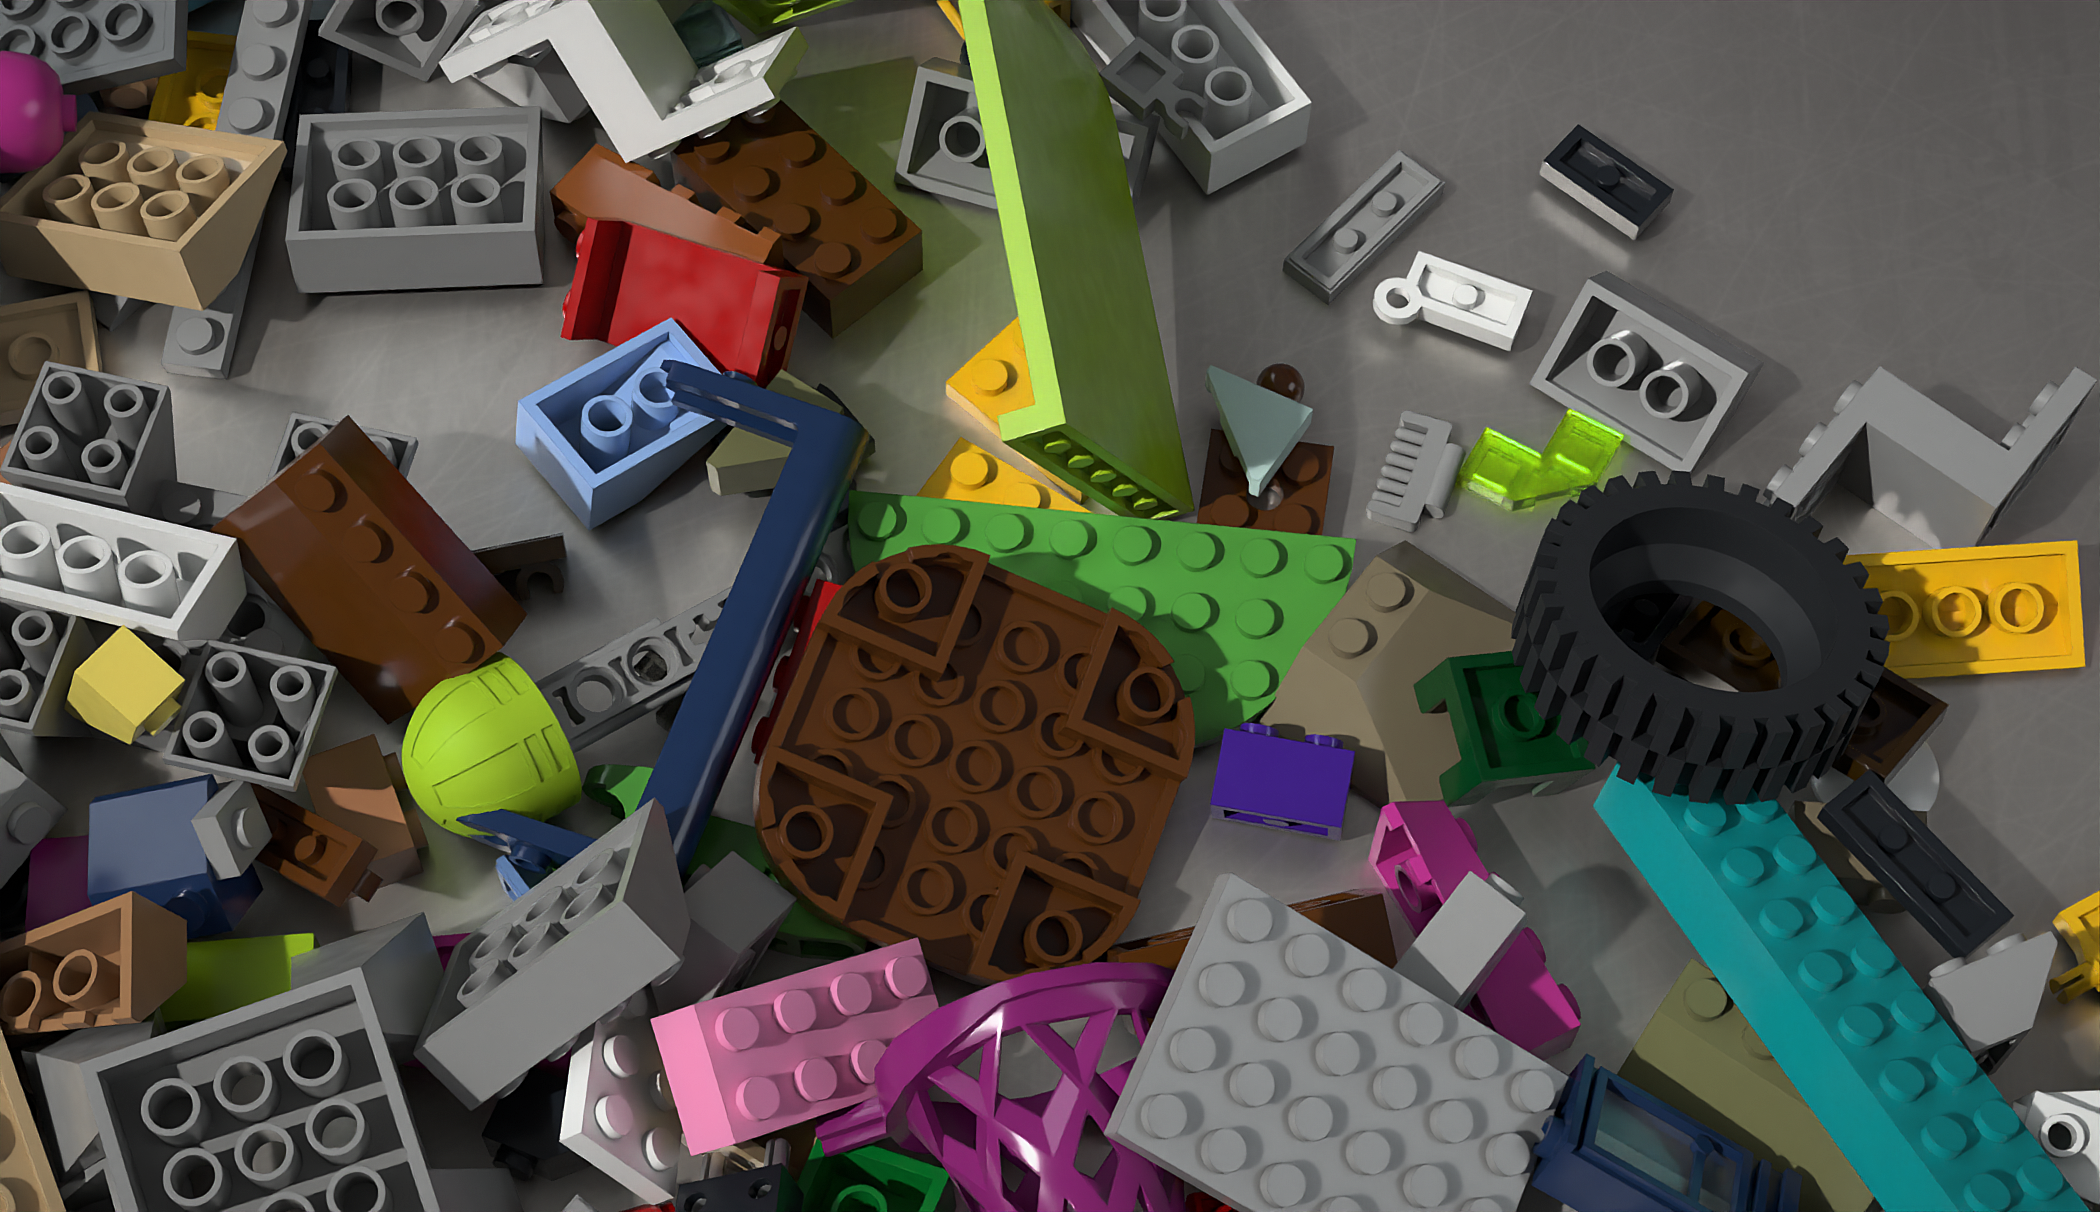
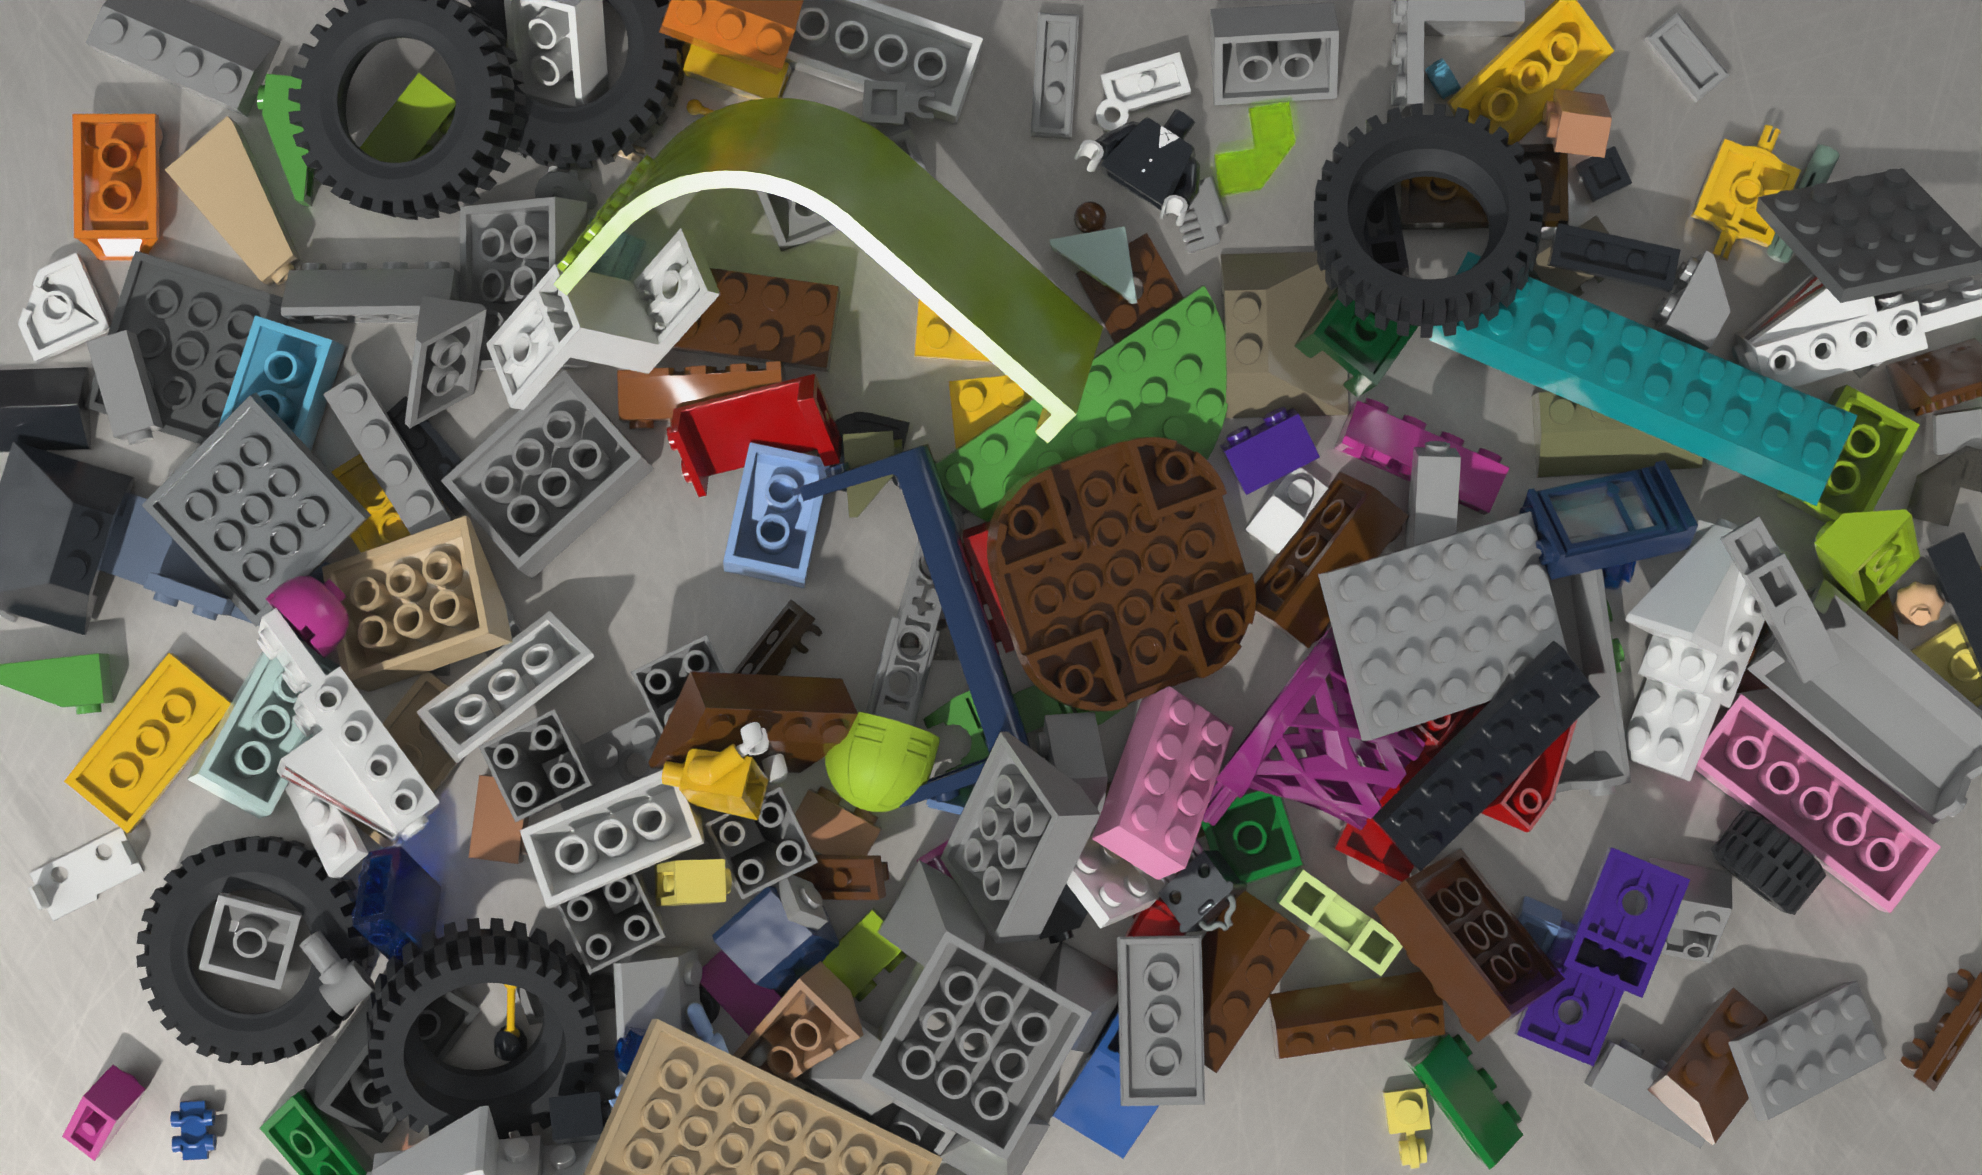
camera: 35 degrees left, 25 degrees up
none -> white slope [417,611,594,763]
none -> yellow torso [662,722,788,820]
none -> black torso [1074,109,1200,226]
none -> white slope [1245,468,1328,554]
none -> medium azure axle [1425,58,1461,99]
none -> nougat brick [1542,89,1612,158]
none -> black plate [1575,146,1632,202]

